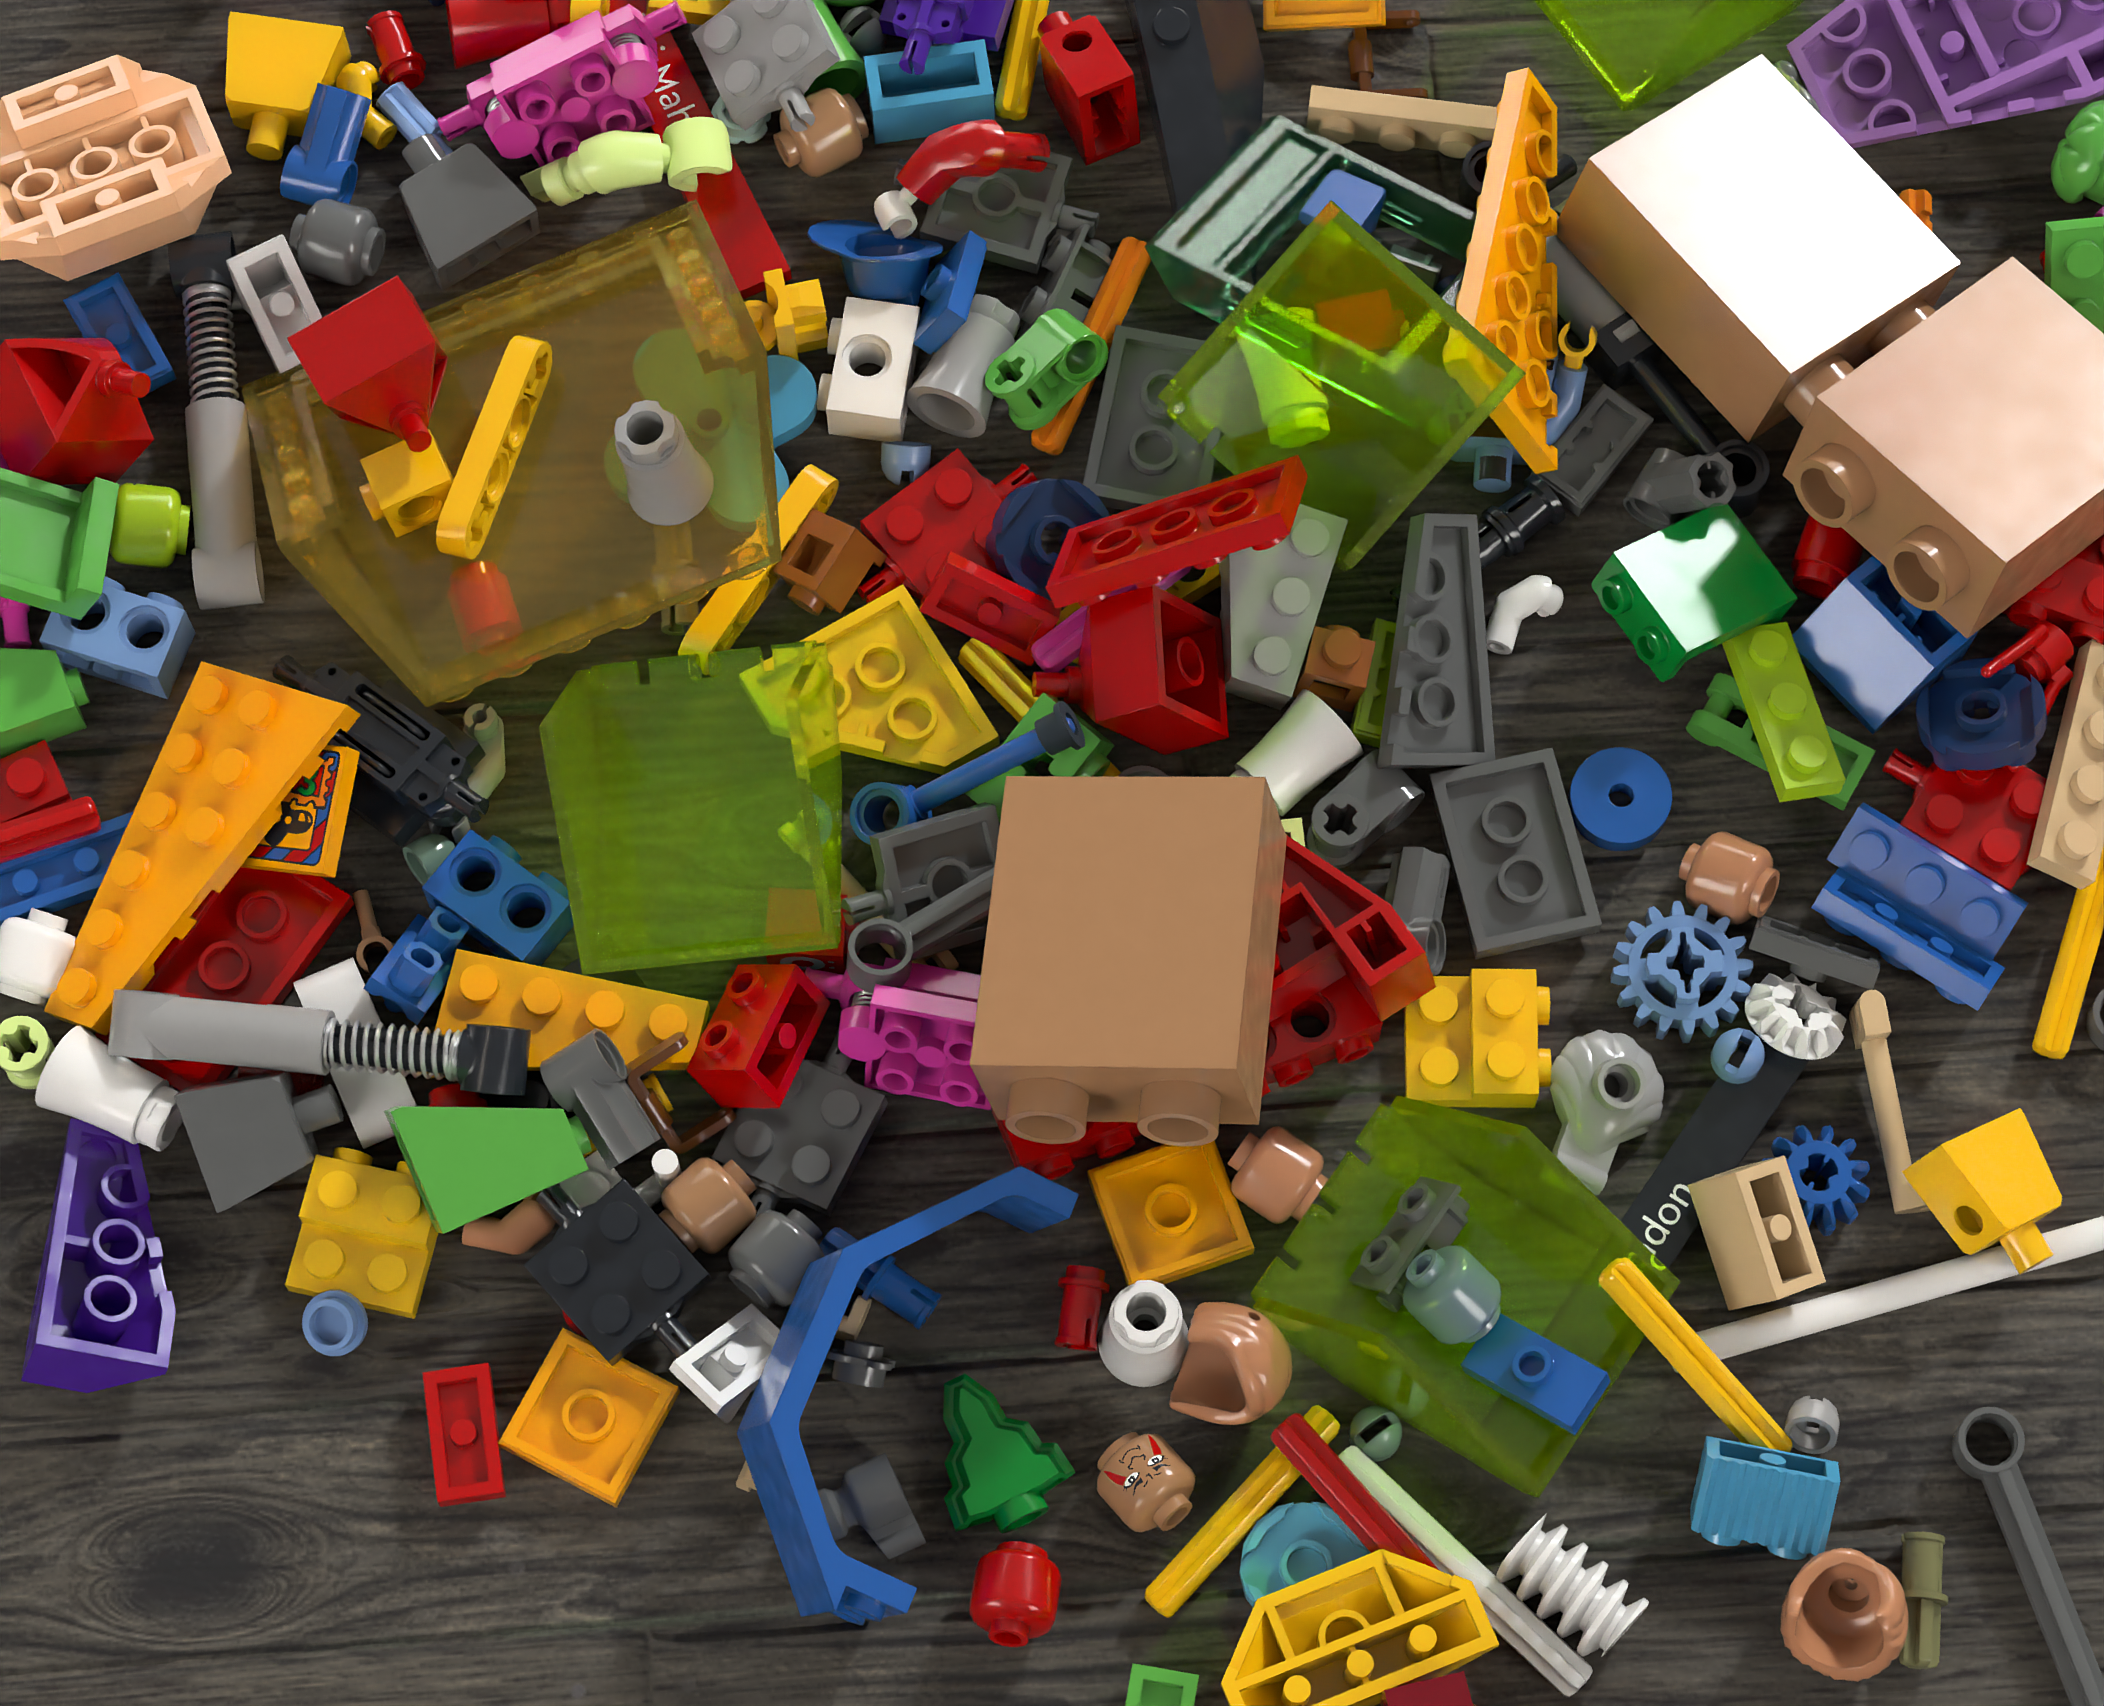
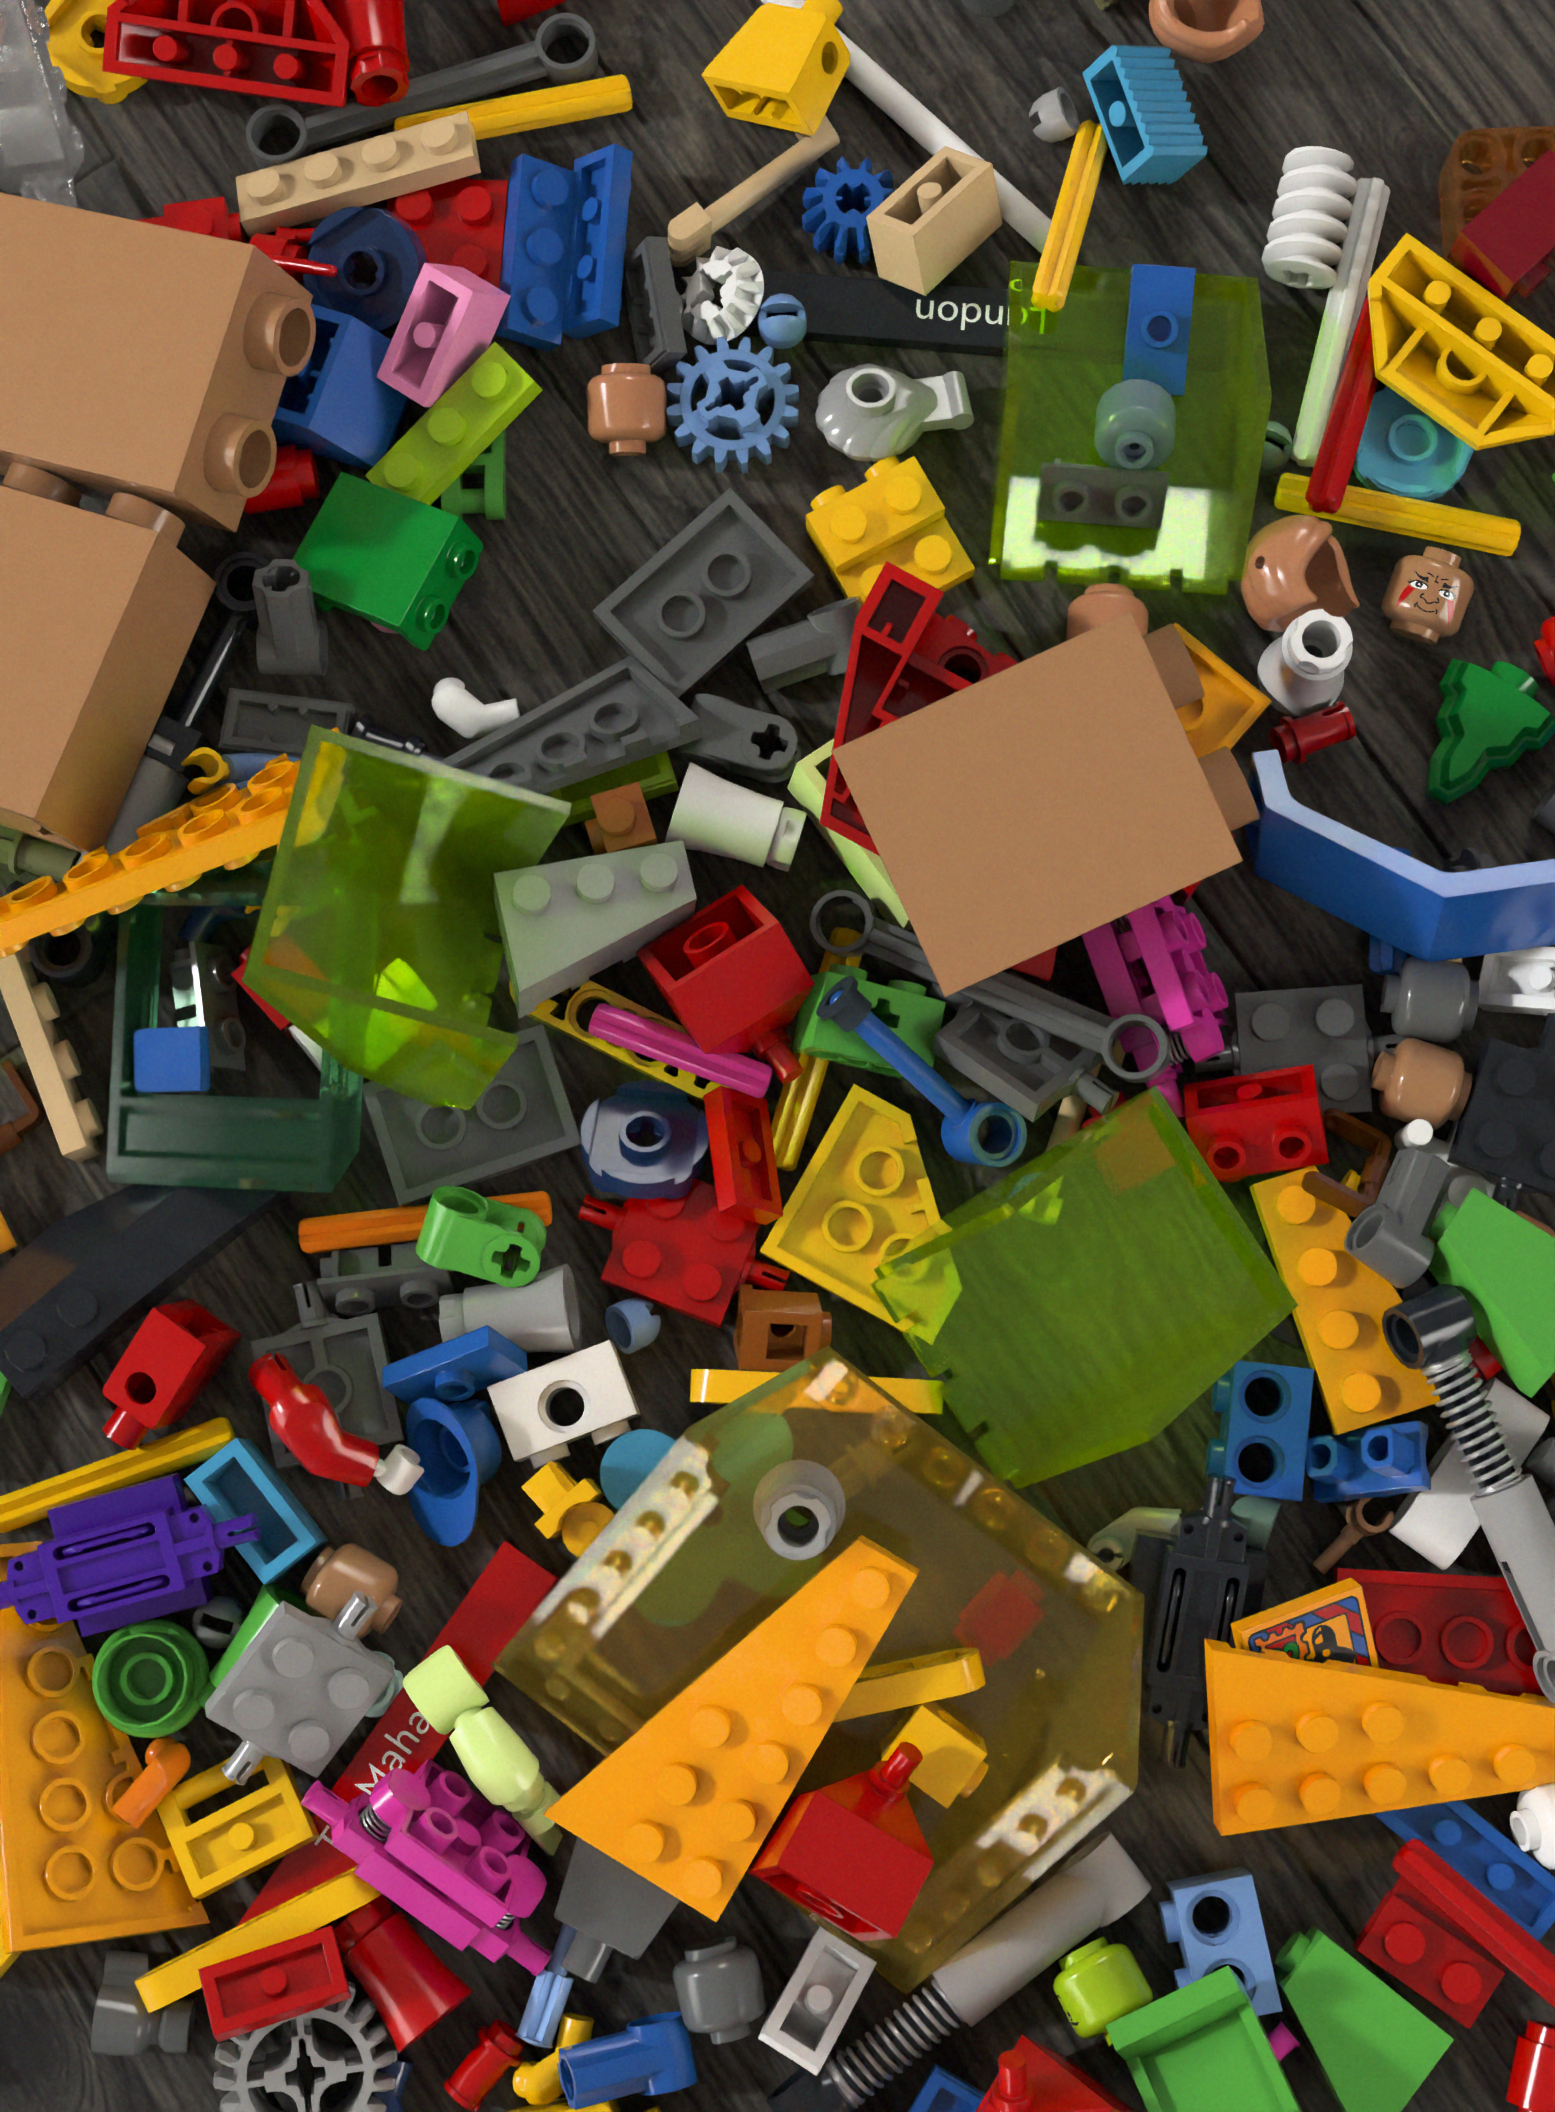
camera: 115 degrees left, 10 degrees up
red plate [1046,455,1308,609] -> none
blue piece [1568,747,1672,851] -> none
none -> bright pink slope [376,262,511,407]
none -> light orange wing [543,1535,920,1922]

